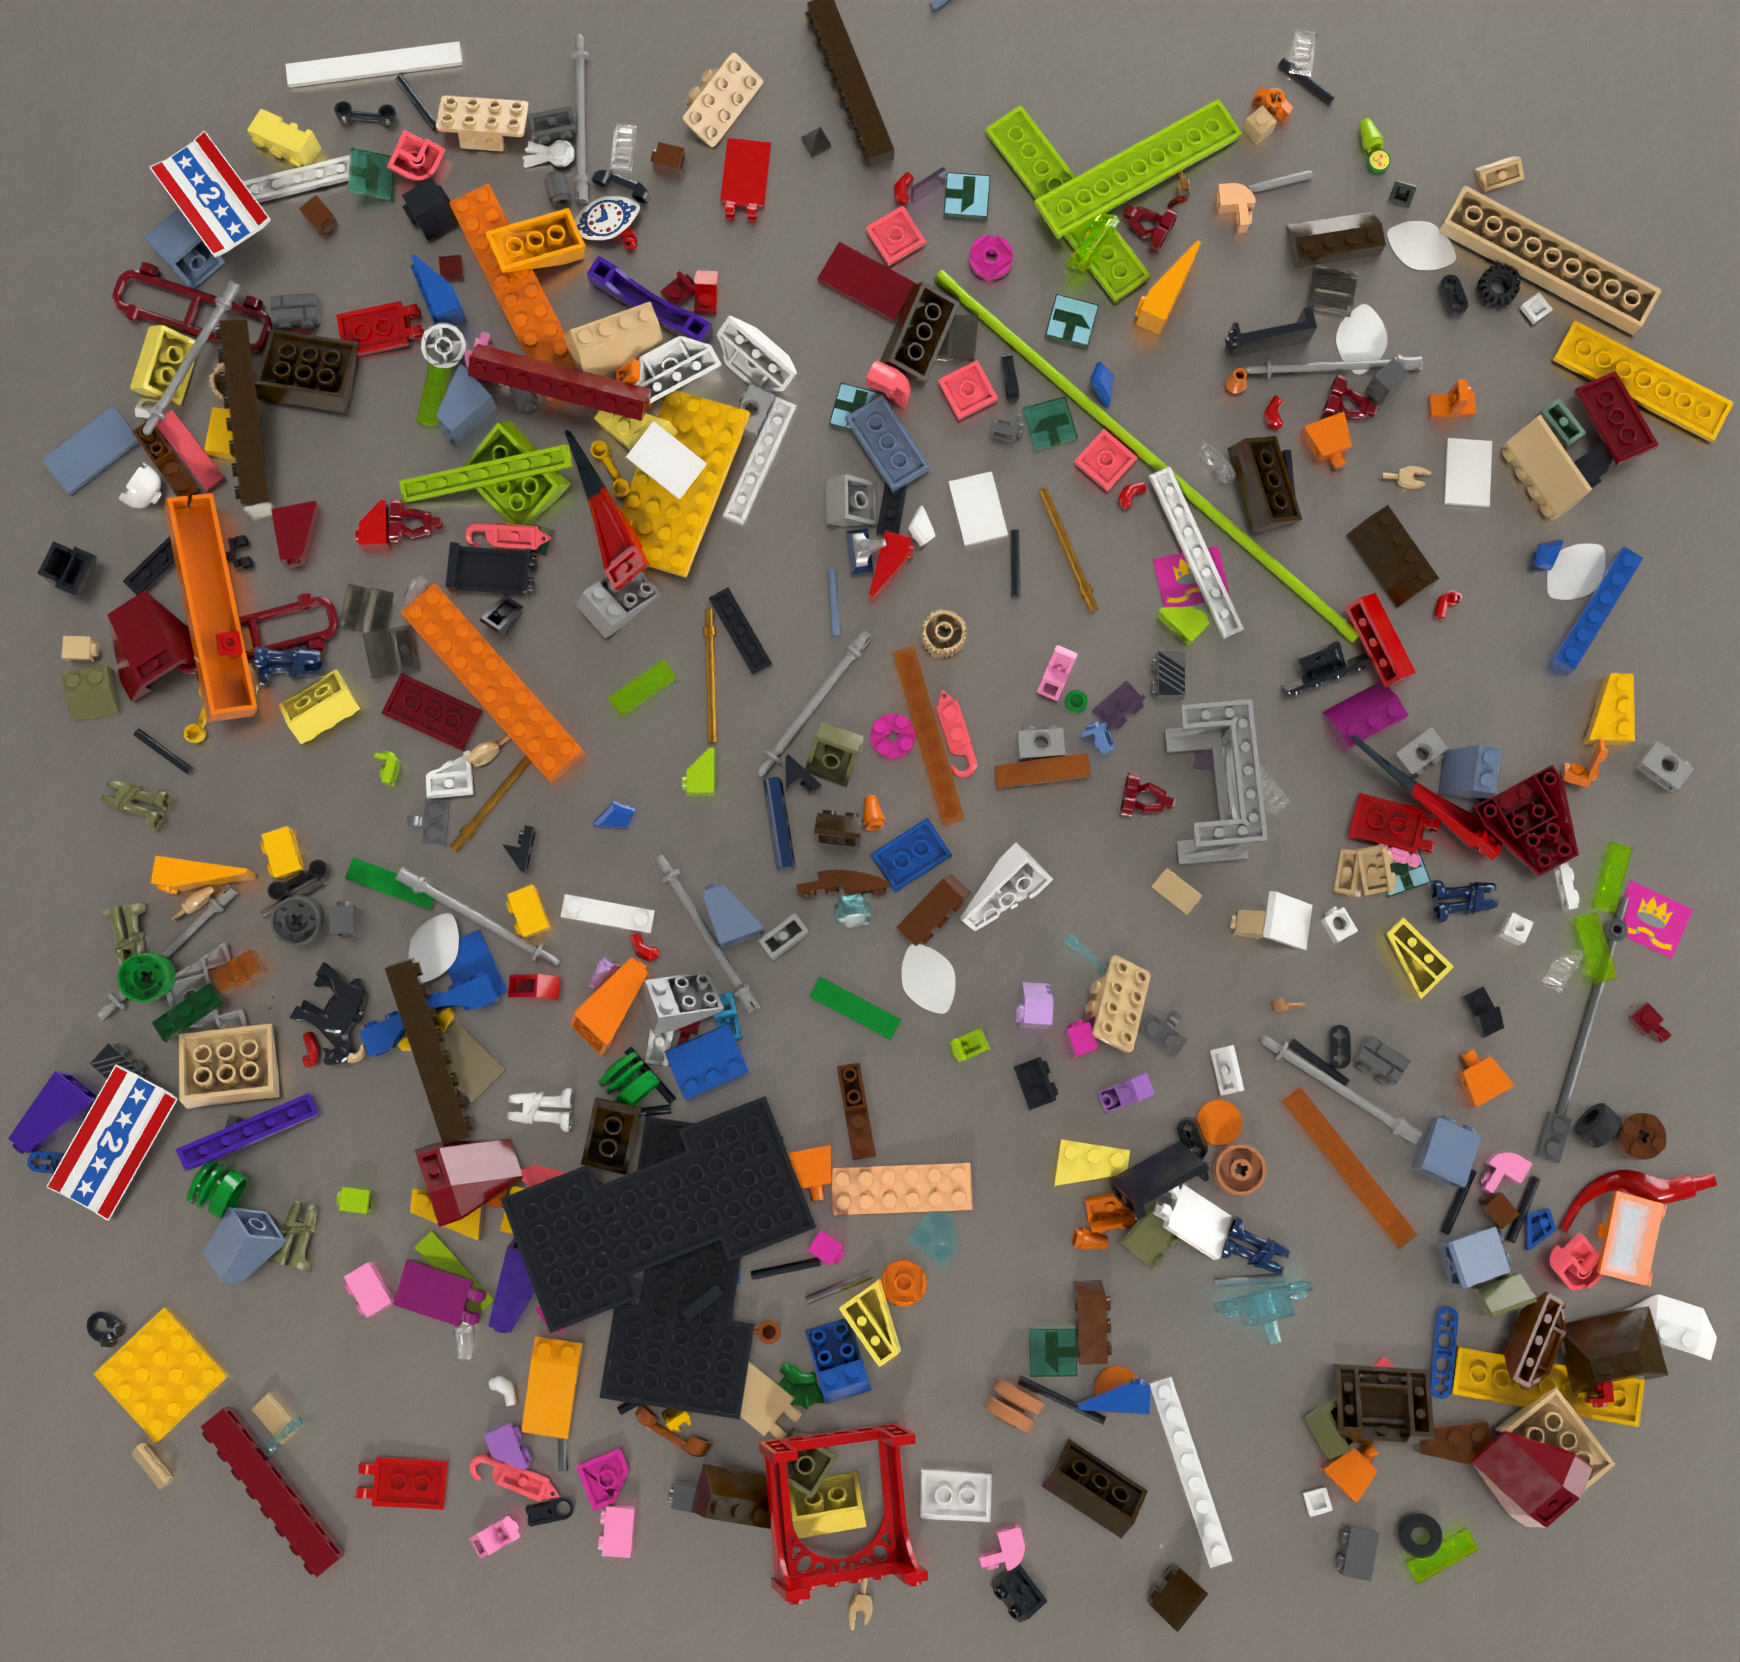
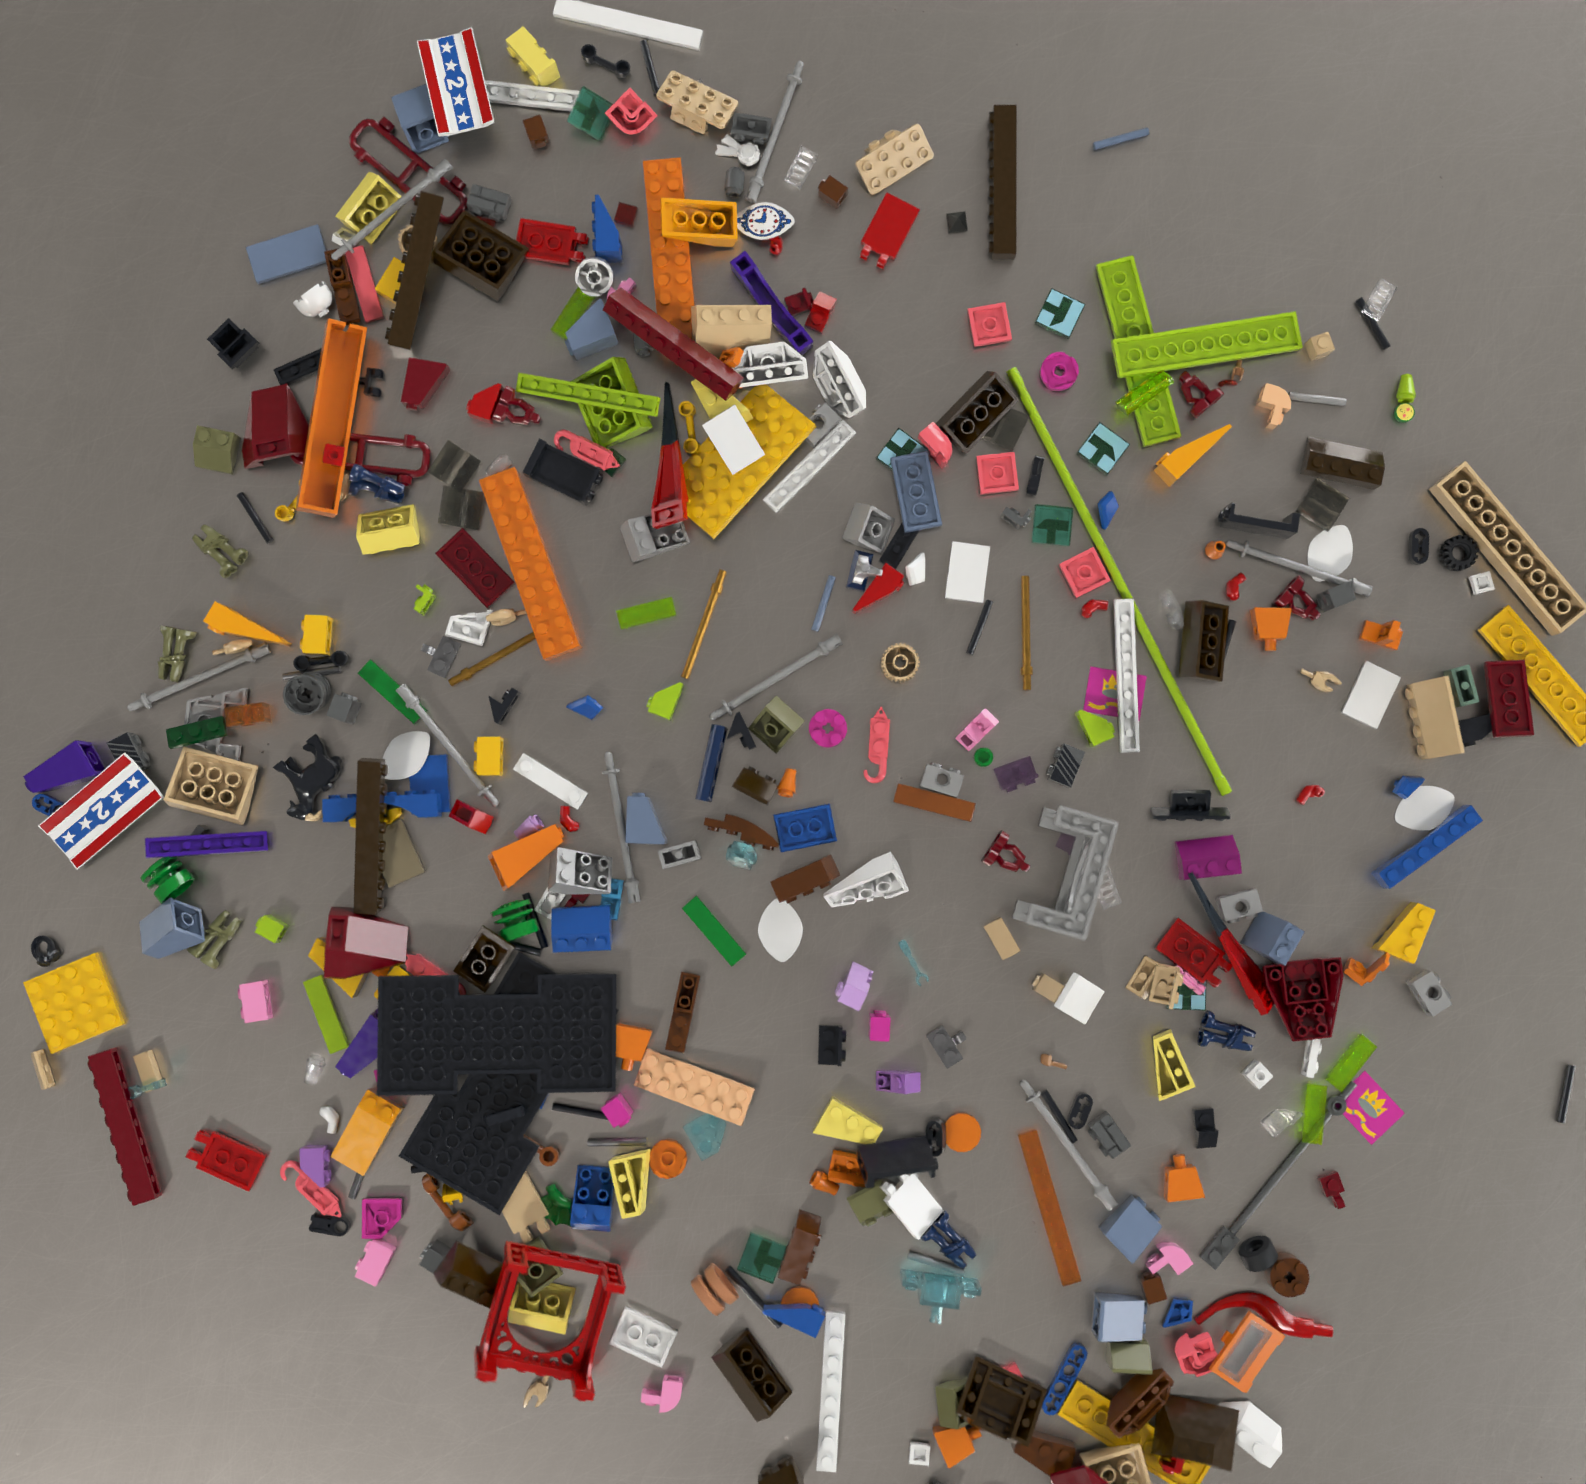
camera: 25 degrees right, 5 degrees up
tan brick [61,636,99,663] -> none
green wheel [117,952,176,1002] -> none
red arm [302,1032,319,1068] -> none
magenta tile [394,1259,487,1326] -> none
black plate [402,178,458,240] -> none
bright pink brick [469,1515,521,1559] -> none
black slope [480,595,523,636] -> none
white piece [507,1088,574,1132] -> none
black bar [591,170,650,204] -> none
black tile [709,587,772,676] -> none
dark red tile [817,241,916,323] -> none
clear orange plate [892,646,964,825] -> none
red arm [893,172,914,205] -> none
clear purple piece [909,166,947,204] -> none
lime bracket [950,1028,990,1062] -> none
black bracket [991,1564,1048,1622] -> none
medium blue bracket [1080,721,1116,754] -> none
tan bracket [1084,955,1150,1053] -> none
white plate [1210,1045,1244,1095] -> none
nougat wheel [1211,1144,1267,1196] -> none
orange piece [1252,87,1293,123] -> none
white brick [1320,907,1358,944] -> none
red brick [1344,593,1416,687] -> none
dark brown slope [1346,505,1440,608] -> none
white sticker [1387,221,1456,270] -> none
pearl dark grey slope [1388,180,1417,207] -> none
black bar [1440,1169,1477,1235] -> none
tan slope [1474,156,1524,193] -> none
black bar [1506,1176,1541,1244] -> none

